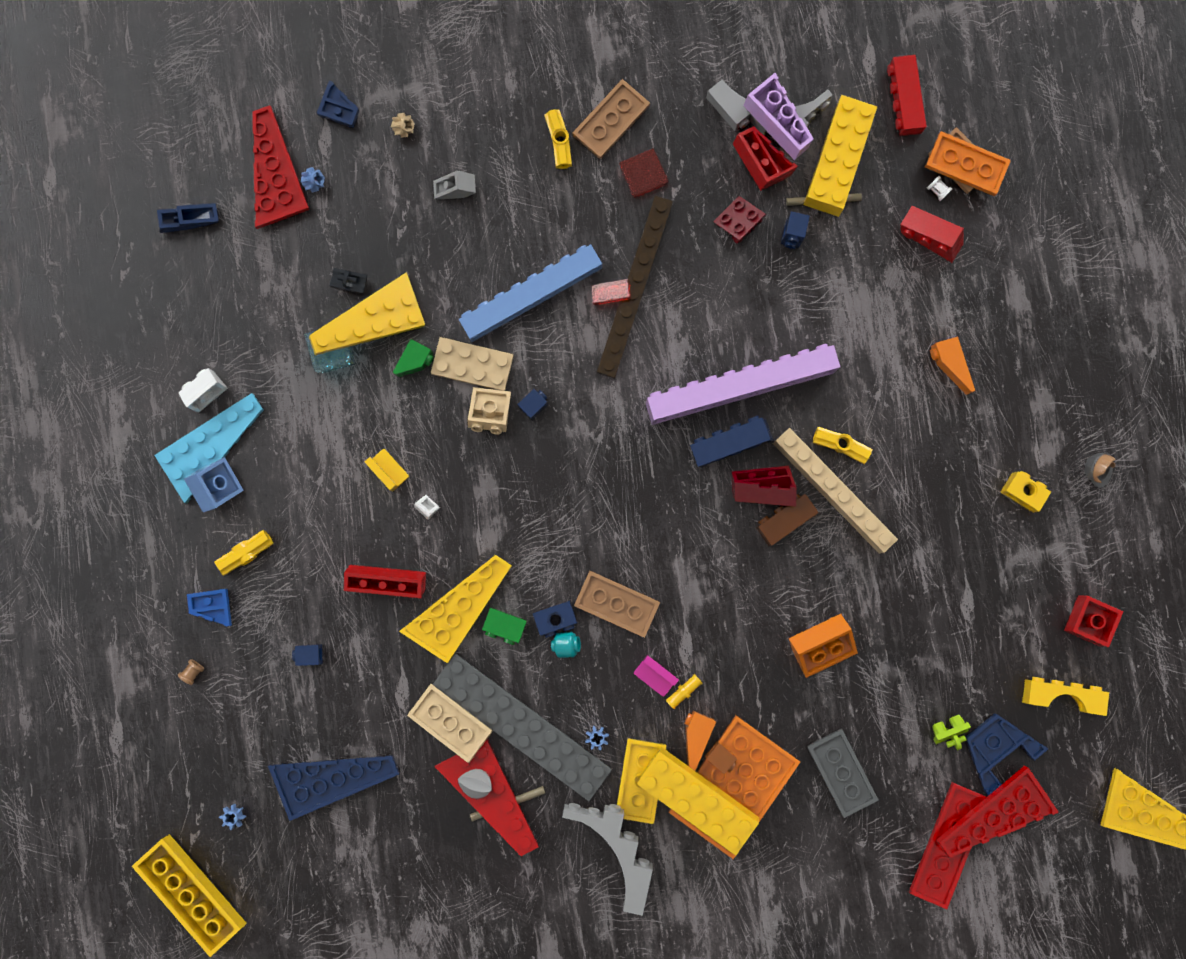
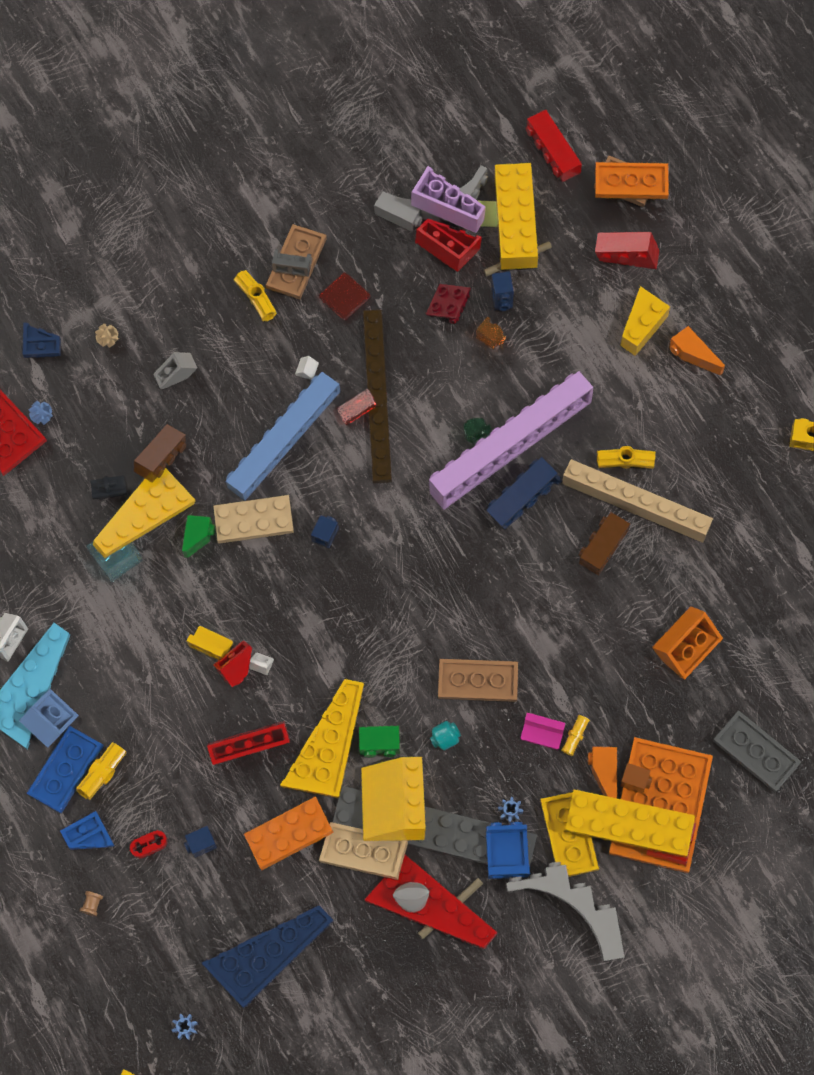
camera: 15 degrees left, 15 degrees down
tan plate [468,387,511,434] -> none
dark blue brick [533,601,577,638] -> none
dark red wedge [732,466,797,507] -> none
white bush [927,176,952,201] -> none
none -> blue tile [27,726,104,814]
none -> red beam [130,830,168,858]
none -> reddish brown brick [134,424,186,483]
none -> red slope [213,640,252,687]
none -> orange plate [244,797,334,870]
none -> dark grey hinge [272,249,313,277]
none -> white slope [295,356,319,380]
none -> yellow slope [361,757,426,841]
none -> clear green hair [463,418,492,445]
none -> clear orange brick [476,317,506,349]
none -> yellowish green sticker [479,201,498,227]
none -> blue panel [486,822,530,879]
none -> yellow wedge [620,286,670,356]

